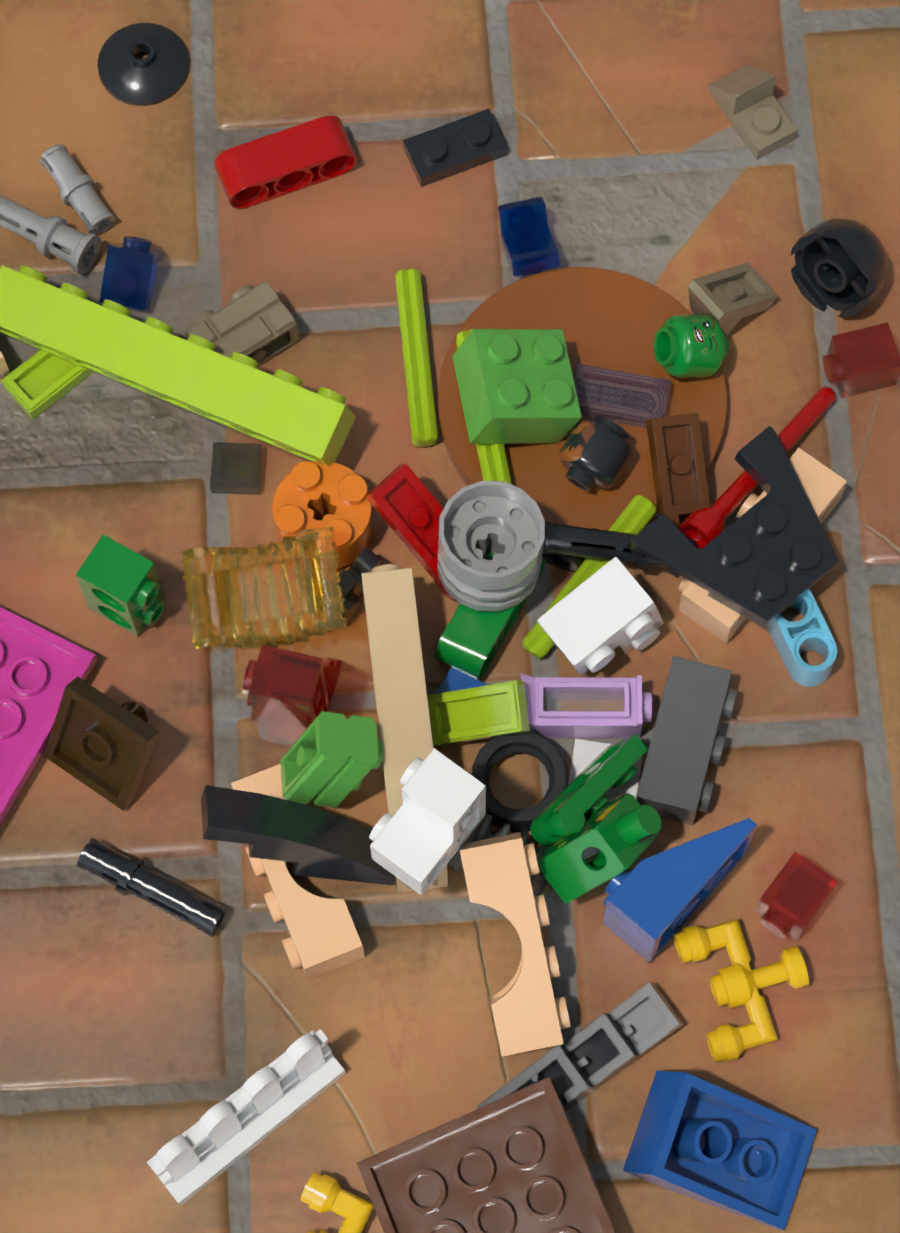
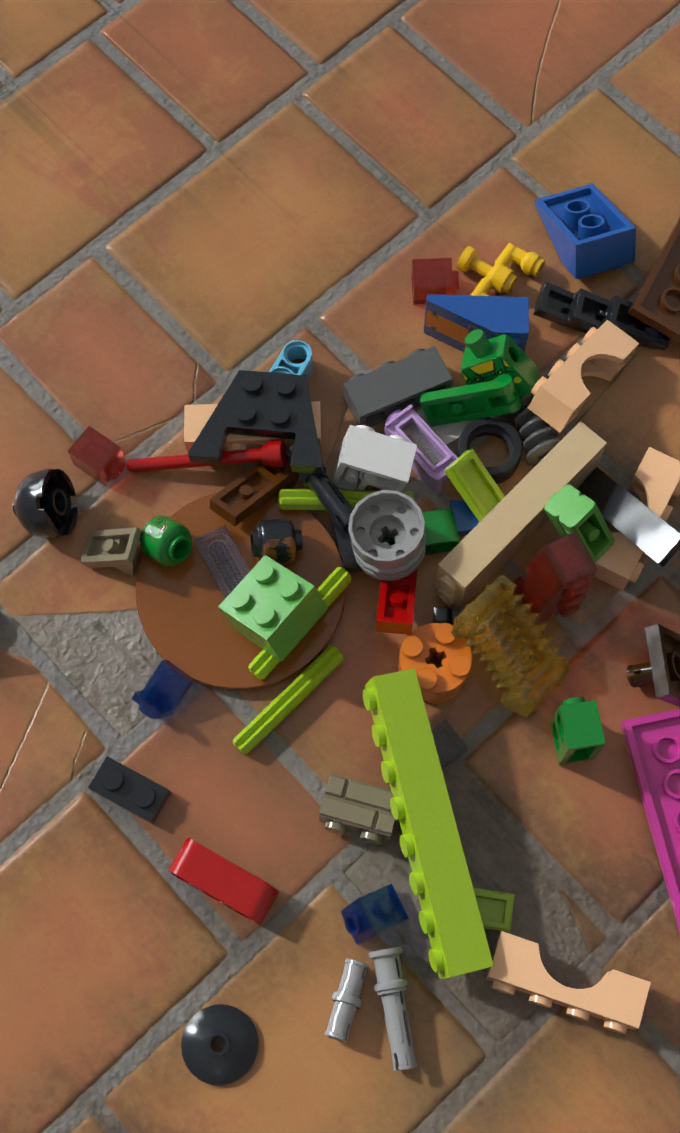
camera: 130 degrees left, 0 degrees up
white brick [369,748,486,896] -> none

